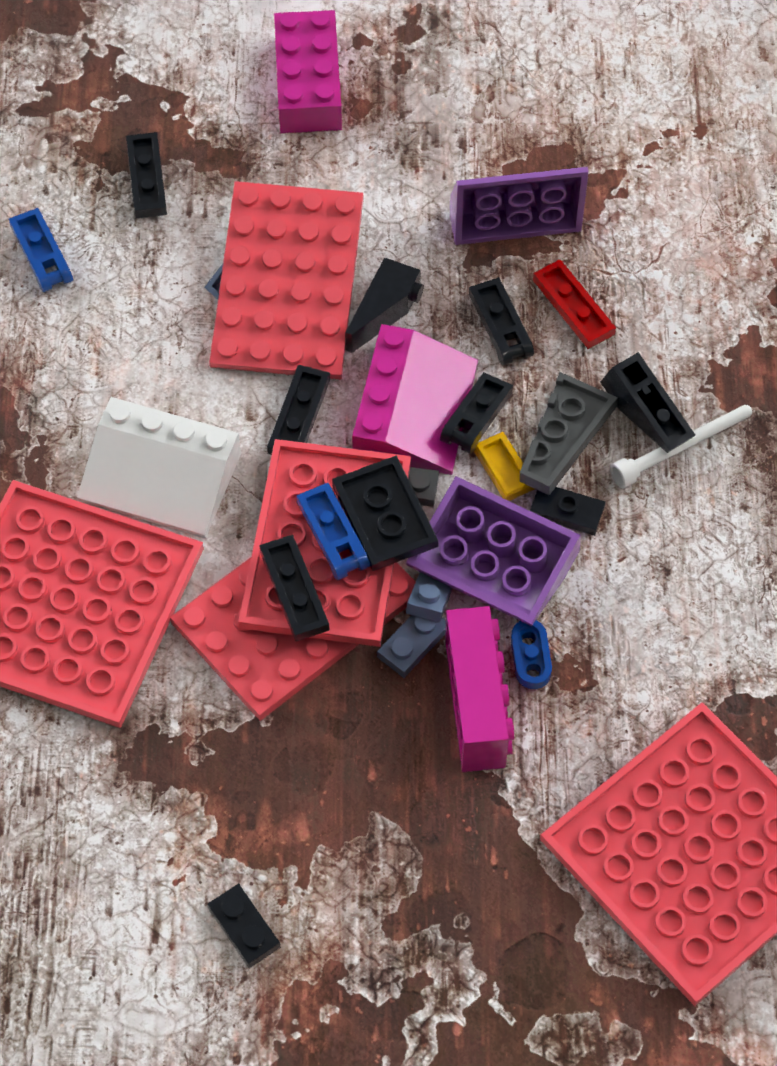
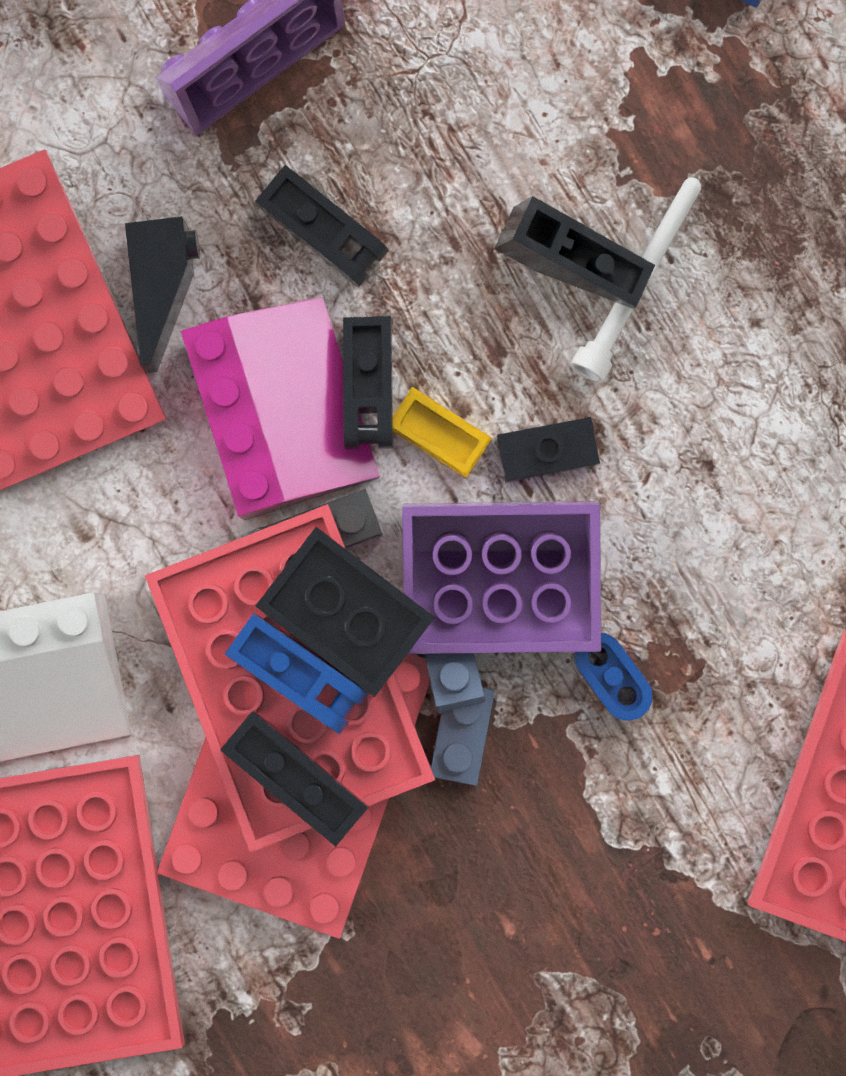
camera: 25 degrees left, 25 degrees up
black plate [267,365,330,455] -> none
dark pink brick [445,606,514,772] -> none
dark grey wing [520,372,618,495] -> none
red plate [533,259,616,349] -> none

